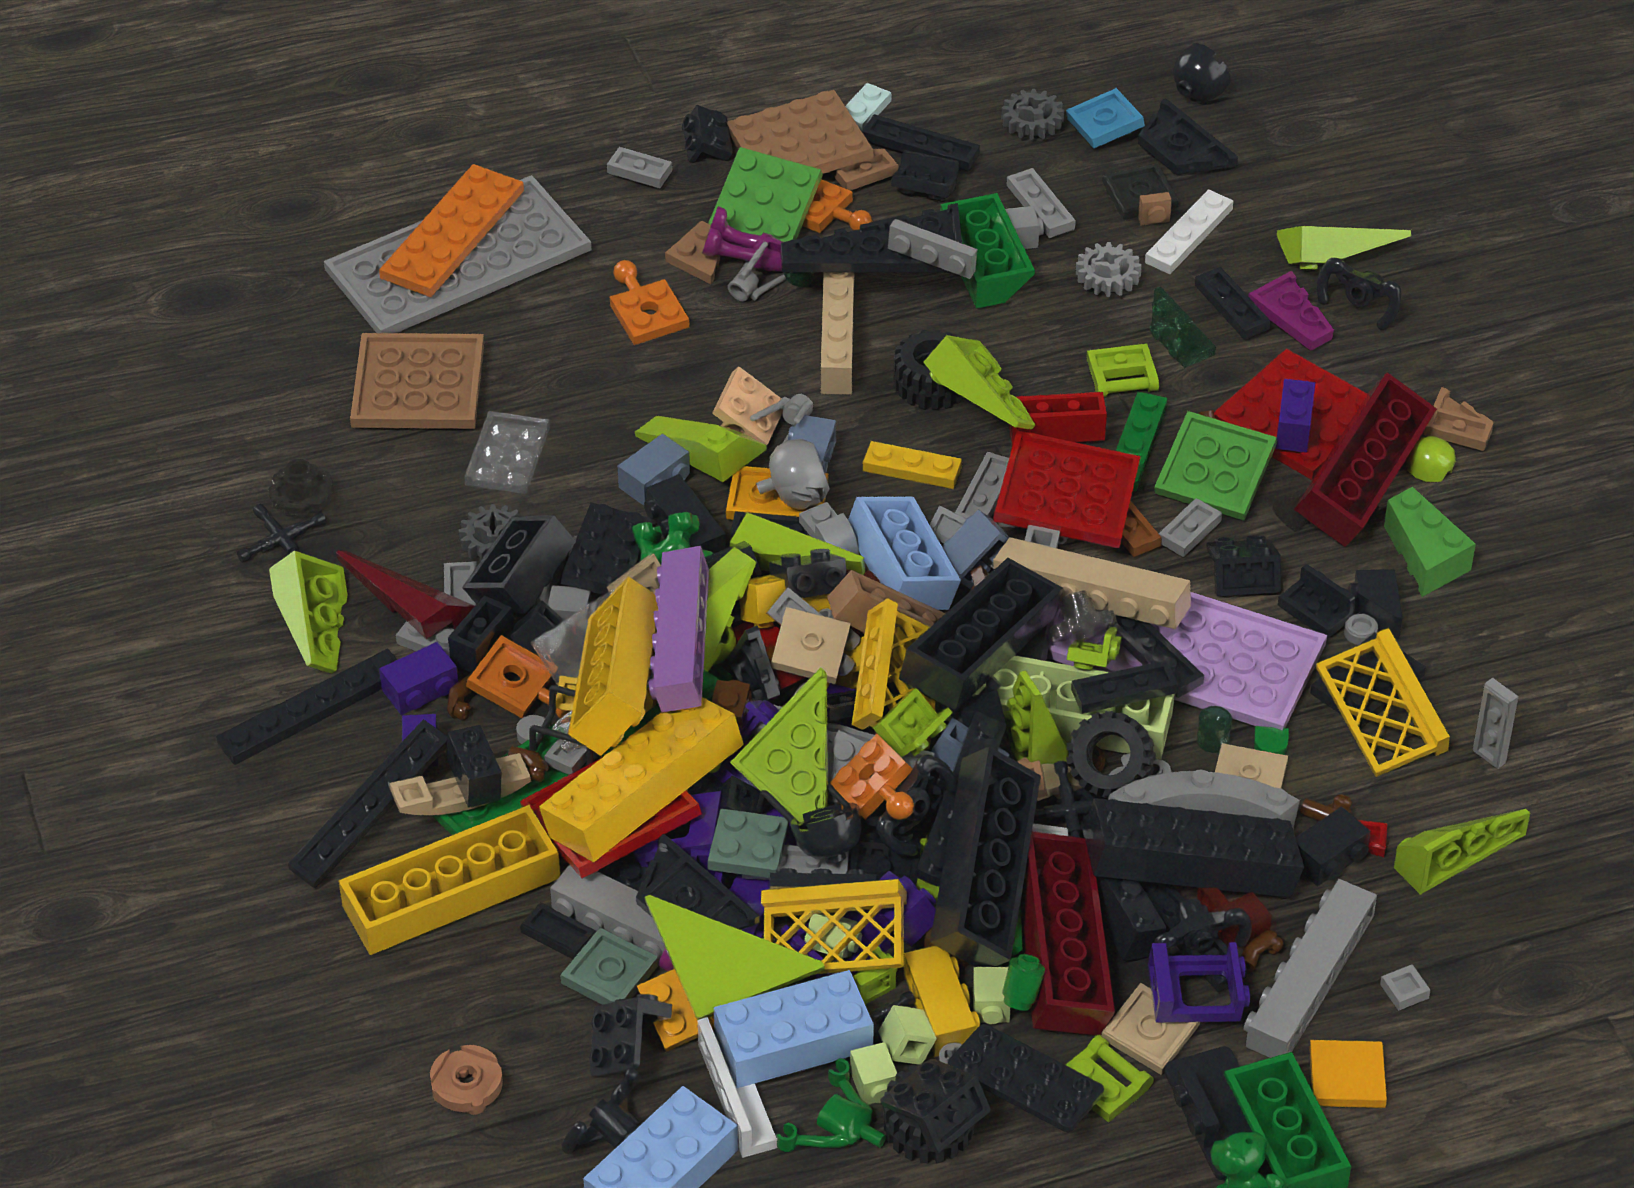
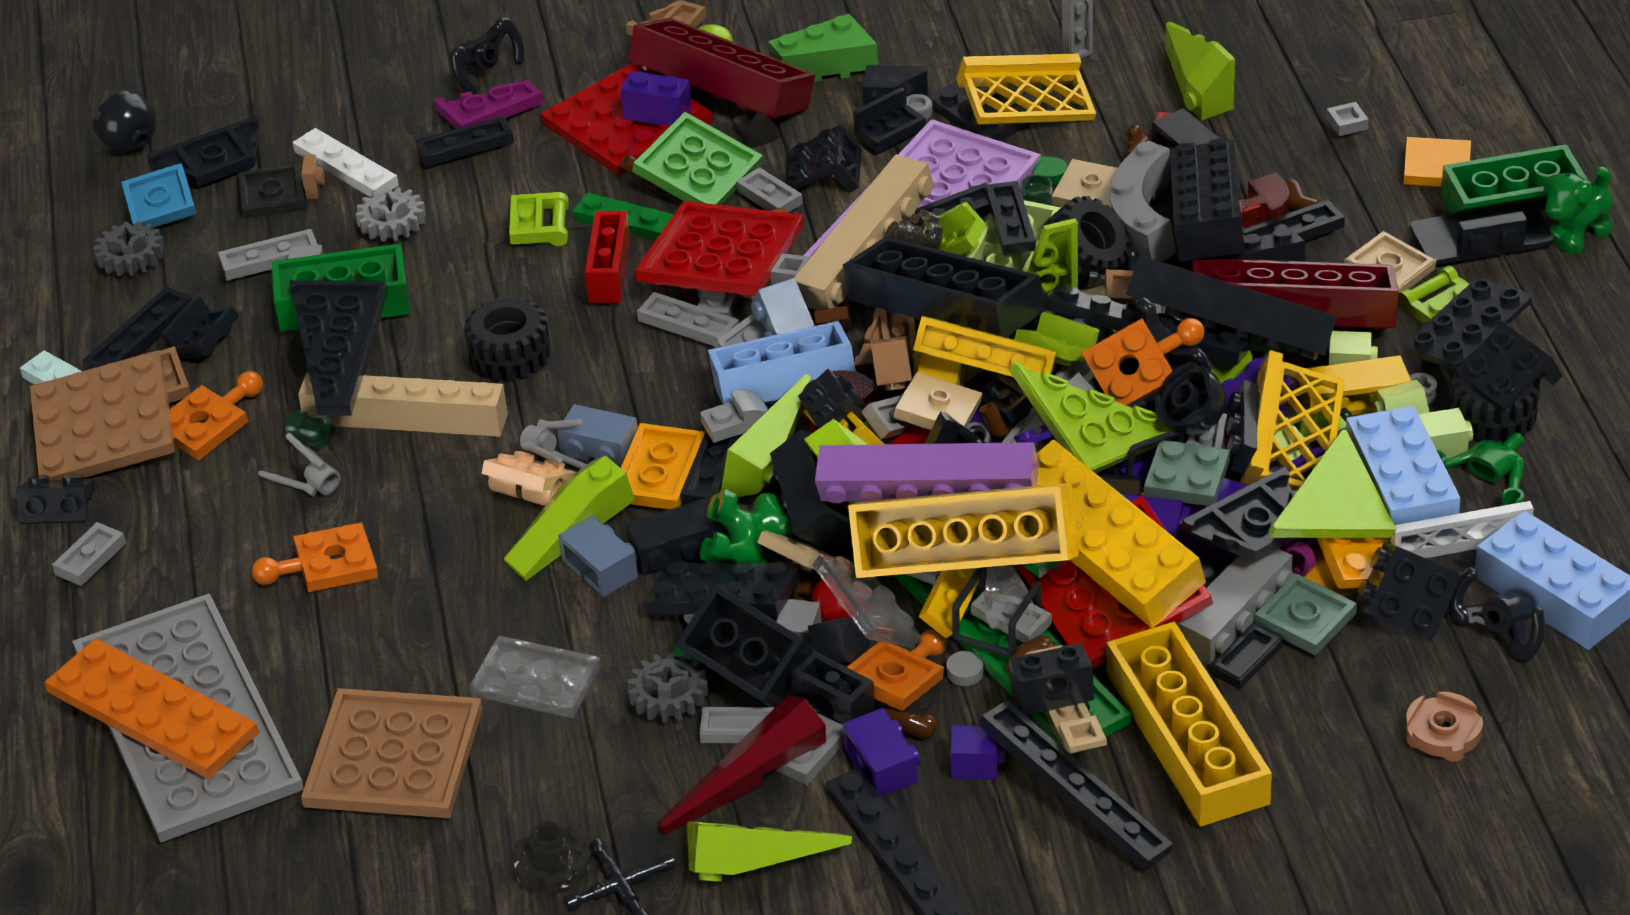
camera: 80 degrees left, 5 degrees down
medium nougat wing [665,221,720,284] -> none
magenta piece [702,206,783,272] -> none
bright green plate [708,147,823,242] -> none
light grey piece [756,439,830,510] -> none
yellow plate [863,441,962,489] -> none
light grey plate [888,219,978,279] -> none
lime wedge [923,335,1035,430] -> none
green brick [1002,954,1045,1010] -> none
dark purple window [1148,942,1250,1023] -> none
clear green bracket [1150,286,1216,368] -> none
black piece [1153,899,1252,951] -> none
light grey brick [1244,879,1377,1058] -> none
lime wedge [1277,226,1411,270] -> none

